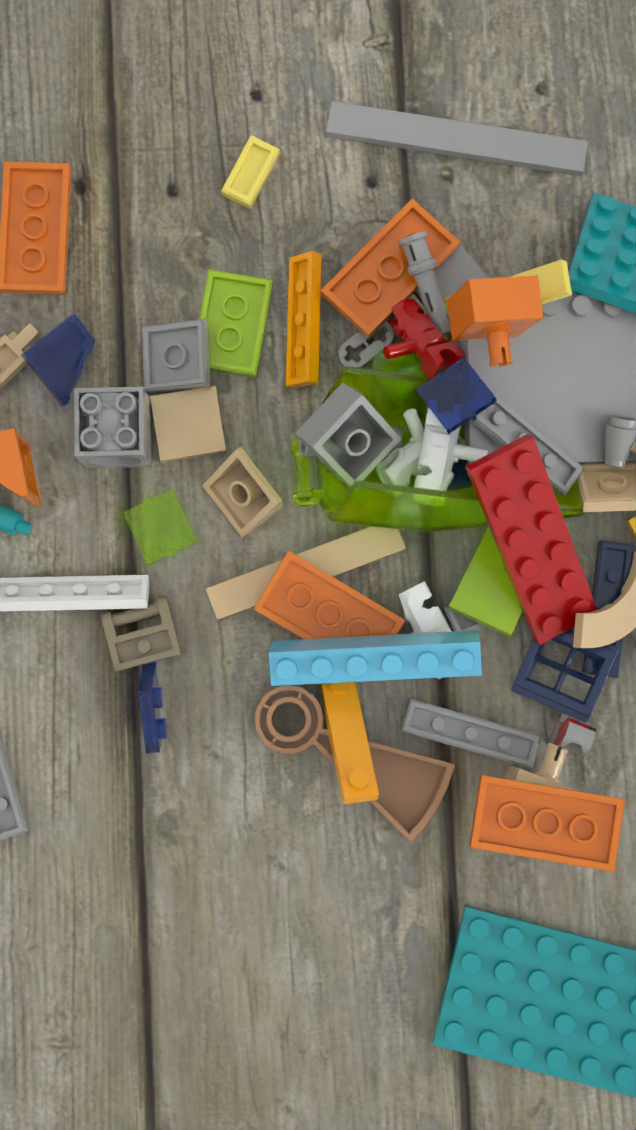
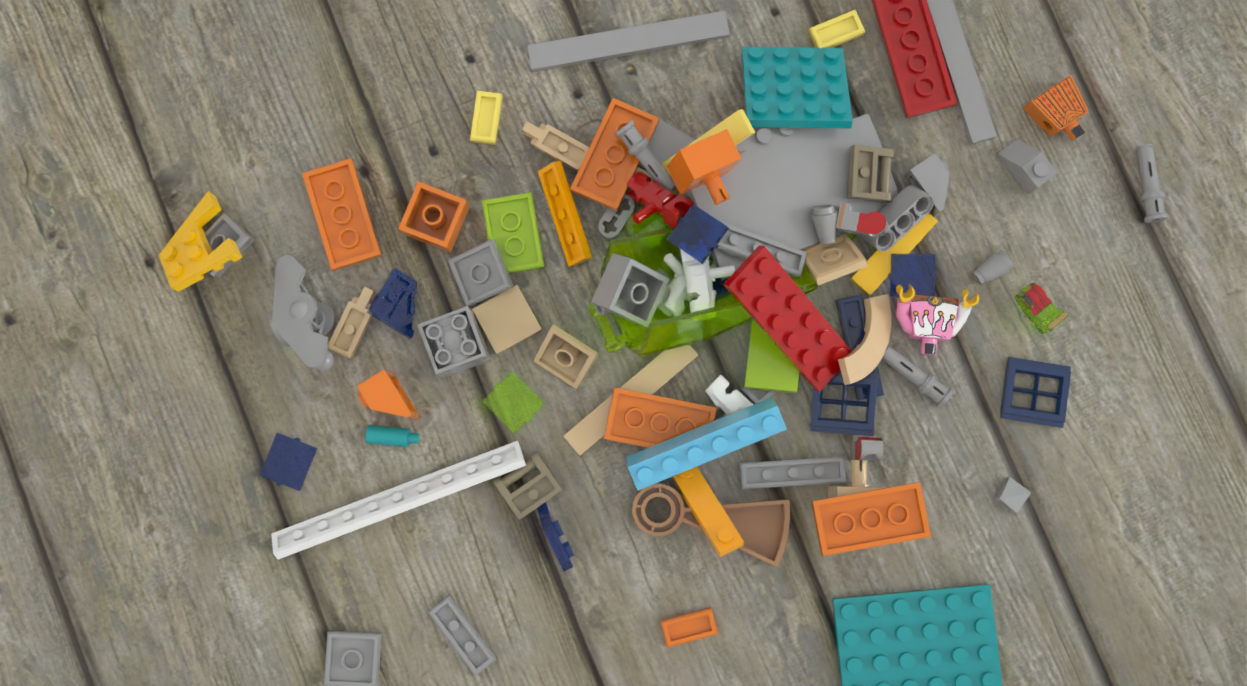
camera: 20 degrees left, 0 degrees up
none -> orange brick [398,181,470,253]
none -> tan hinge [522,121,589,172]
none -> orange tile [660,607,718,648]

